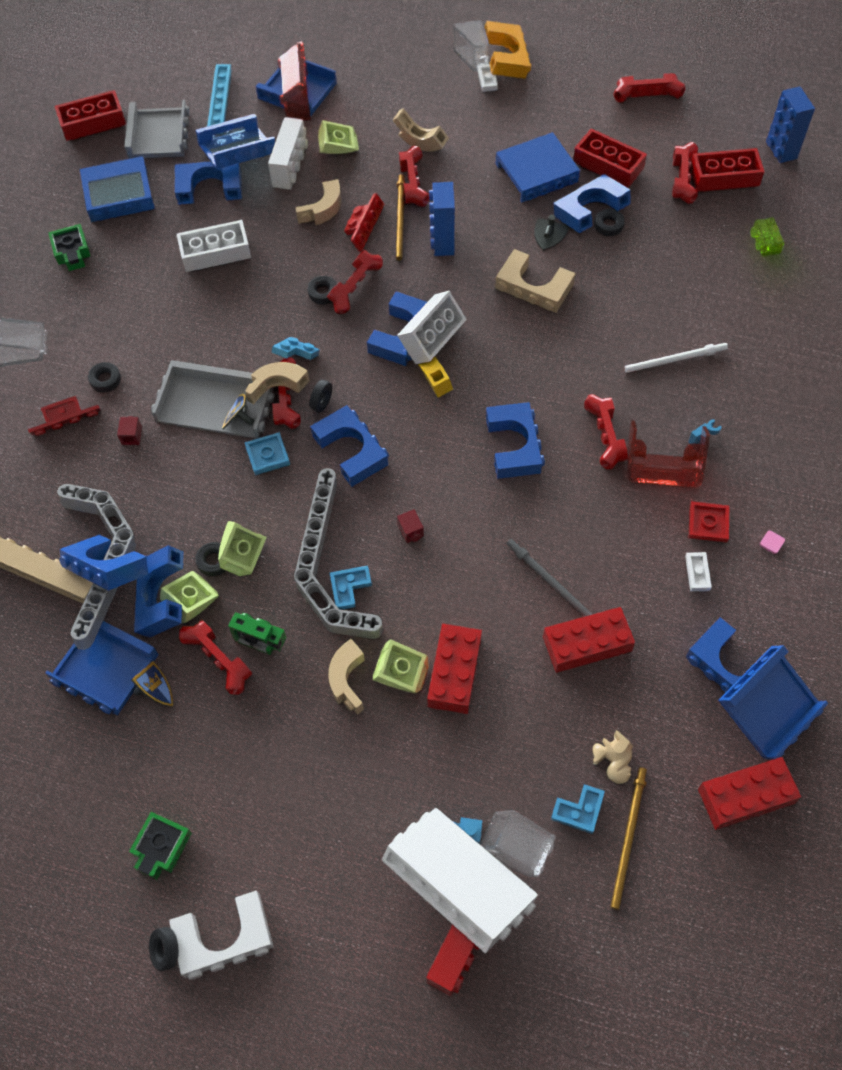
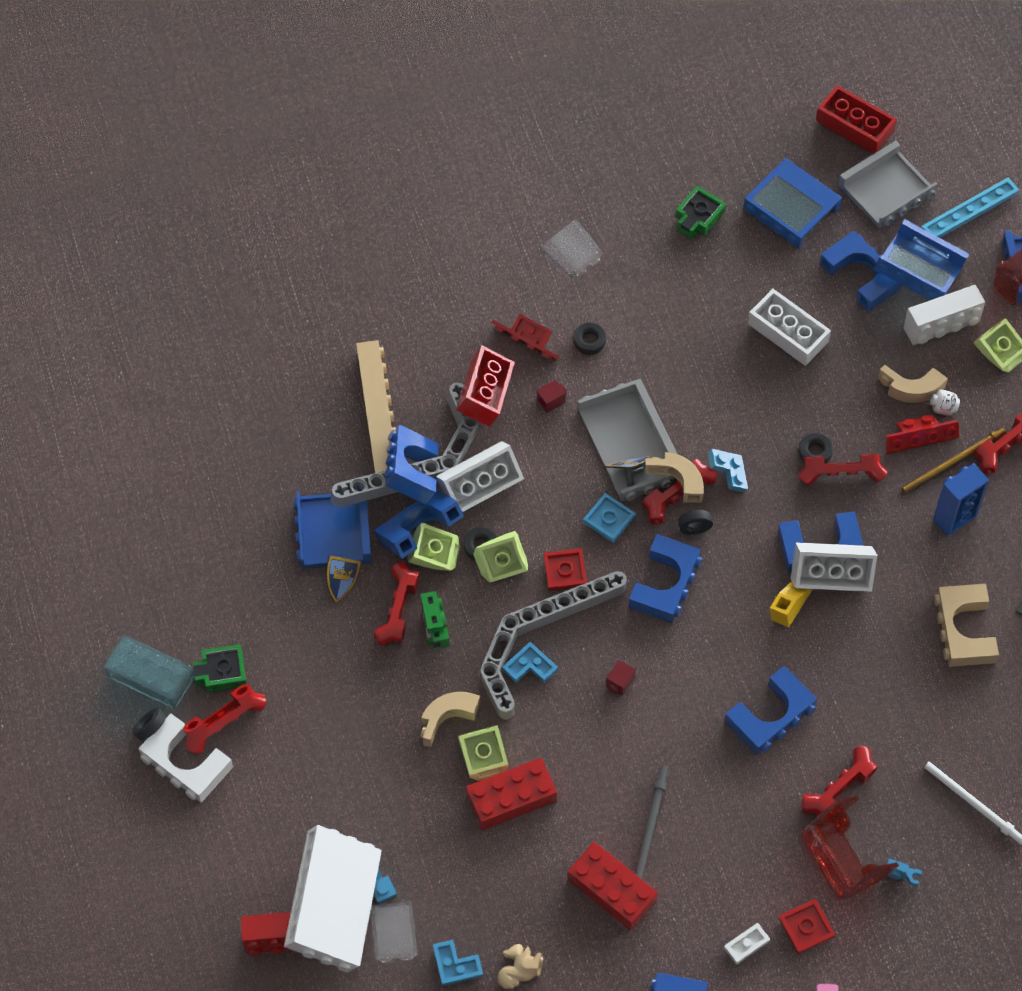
camera: 55 degrees right, 0 degrees up
none -> clear light blue brick [104,635,195,709]
none -> red plate [183,684,266,754]
none -> white brick [436,441,524,512]
none -> red brick [456,346,515,427]
none -> red plate [543,548,587,591]
none -> white head [930,389,960,416]

